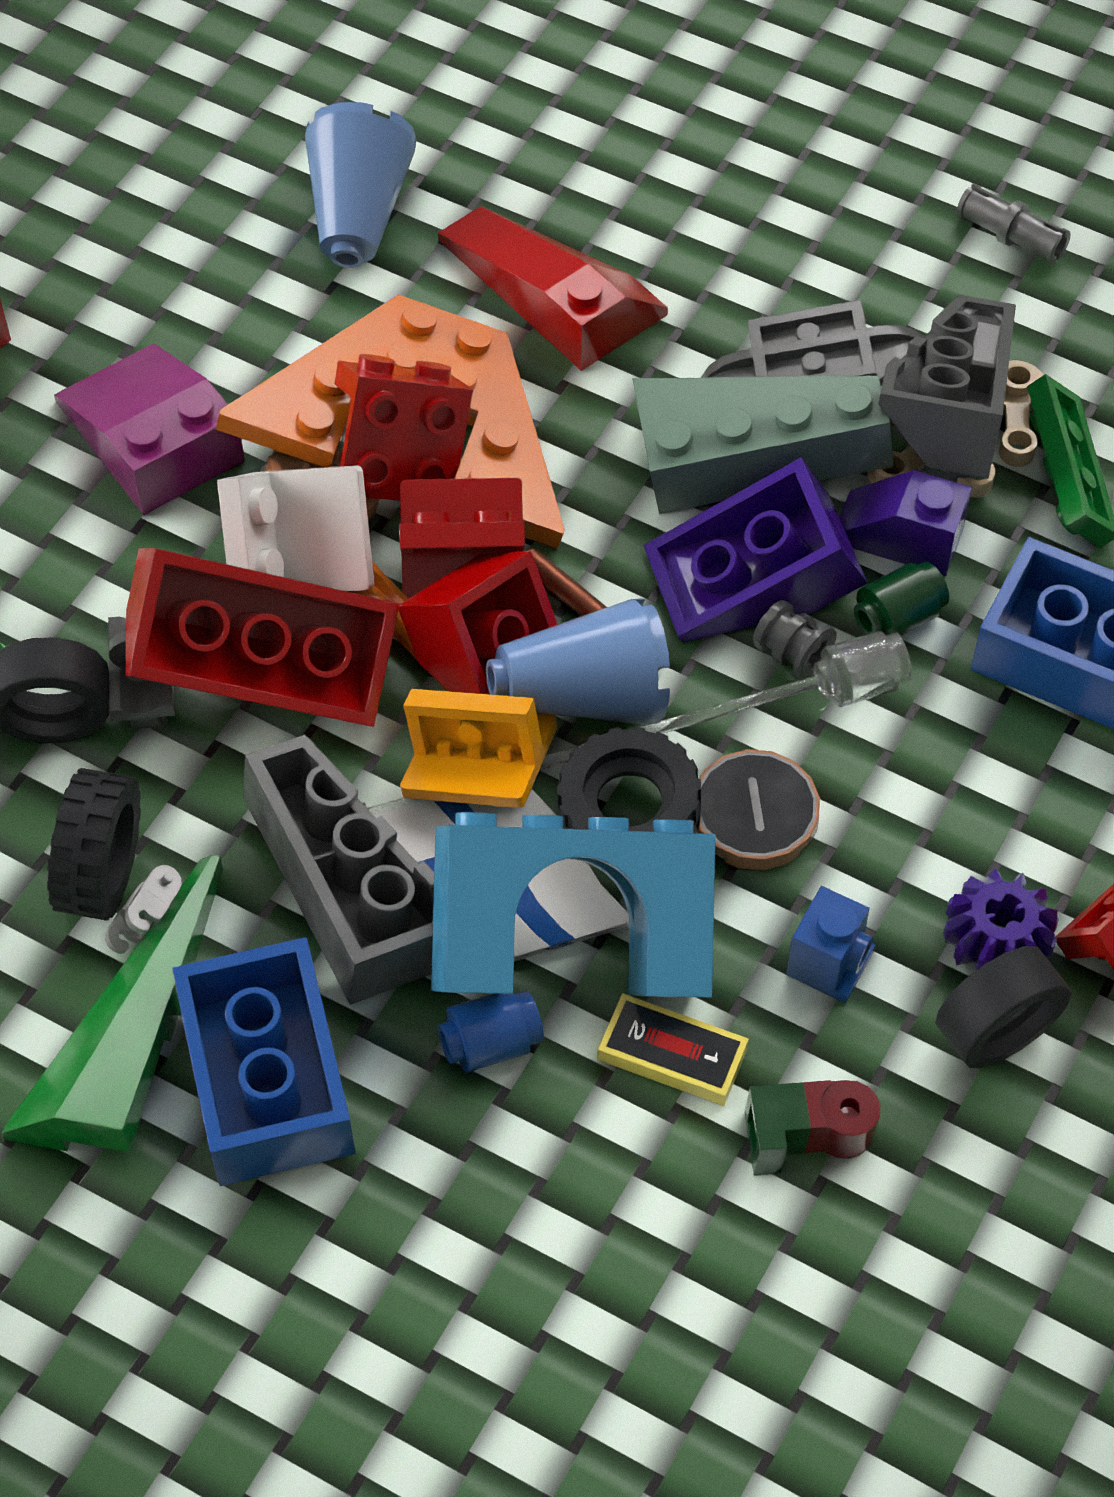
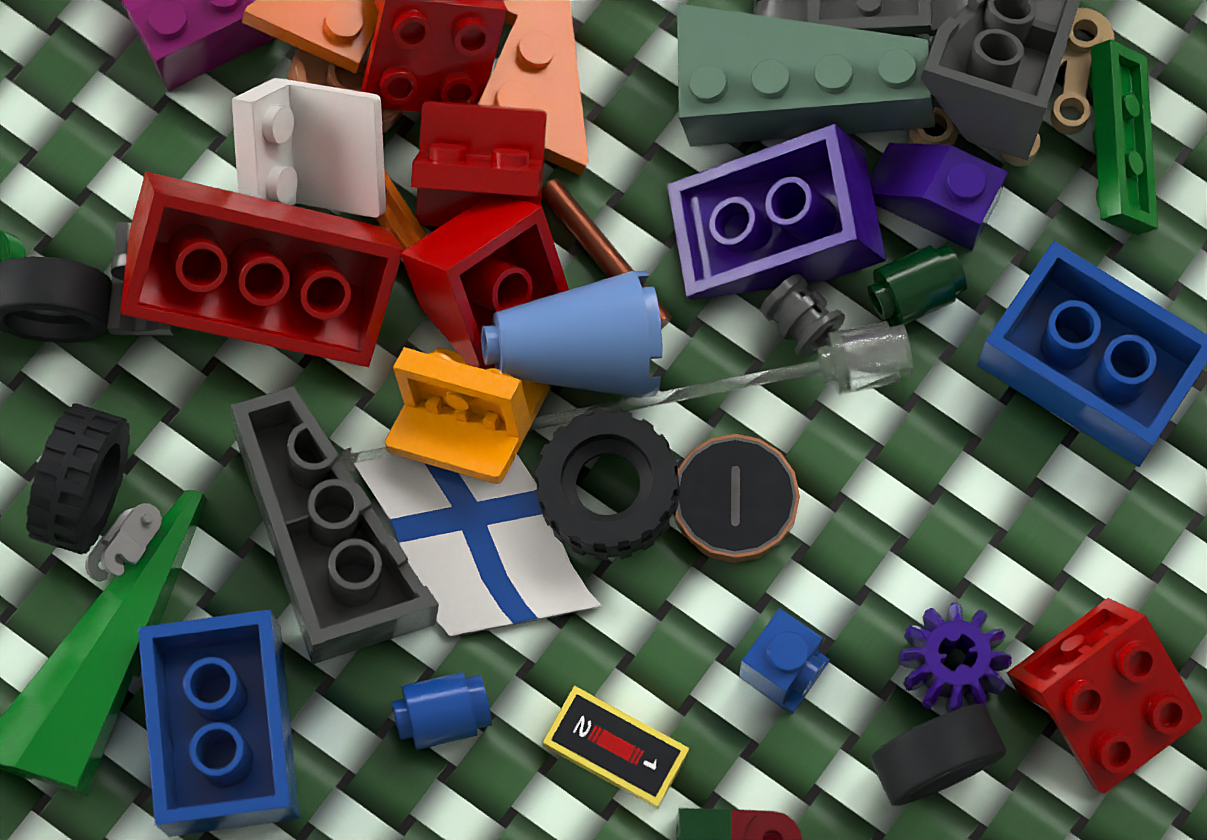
camera: 10 degrees right, 15 degrees up
dark azure arch [431,812,715,998] -> none

